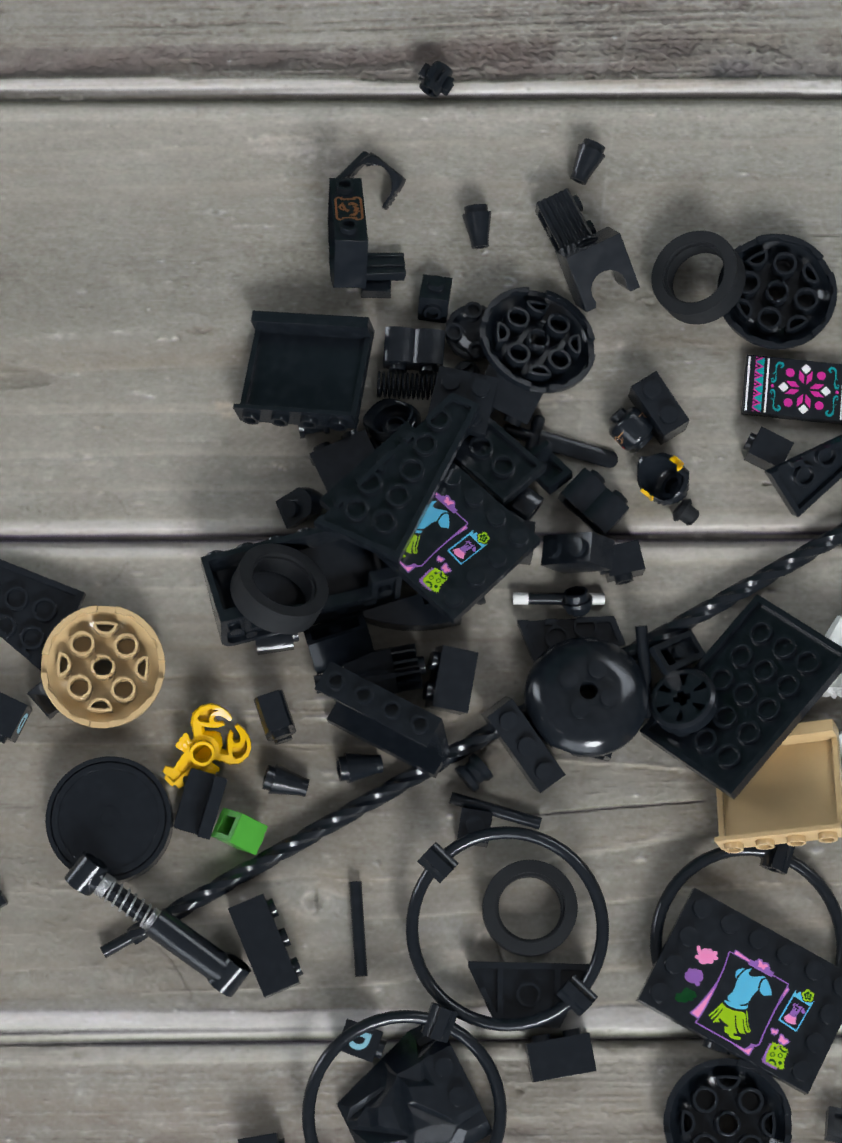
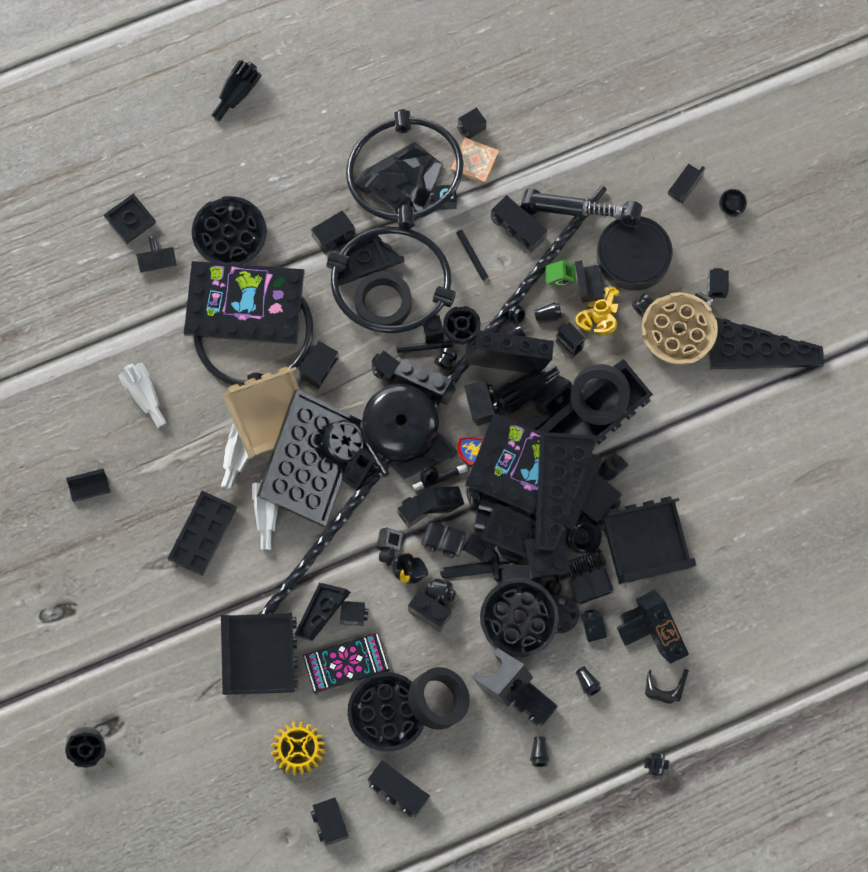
camera: 155 degrees right, 5 degrees down
none -> black brick [298,341,339,388]
none -> black brick [367,760,430,818]
none -> black brick [371,350,400,384]
none -> black slope [377,527,403,551]
none -> black cylinder [443,306,481,345]
none -> light nougat tile [451,137,499,184]
none -> shield [457,437,483,467]
none -> black plate [508,305,525,324]
none -> black wheel [632,294,654,317]

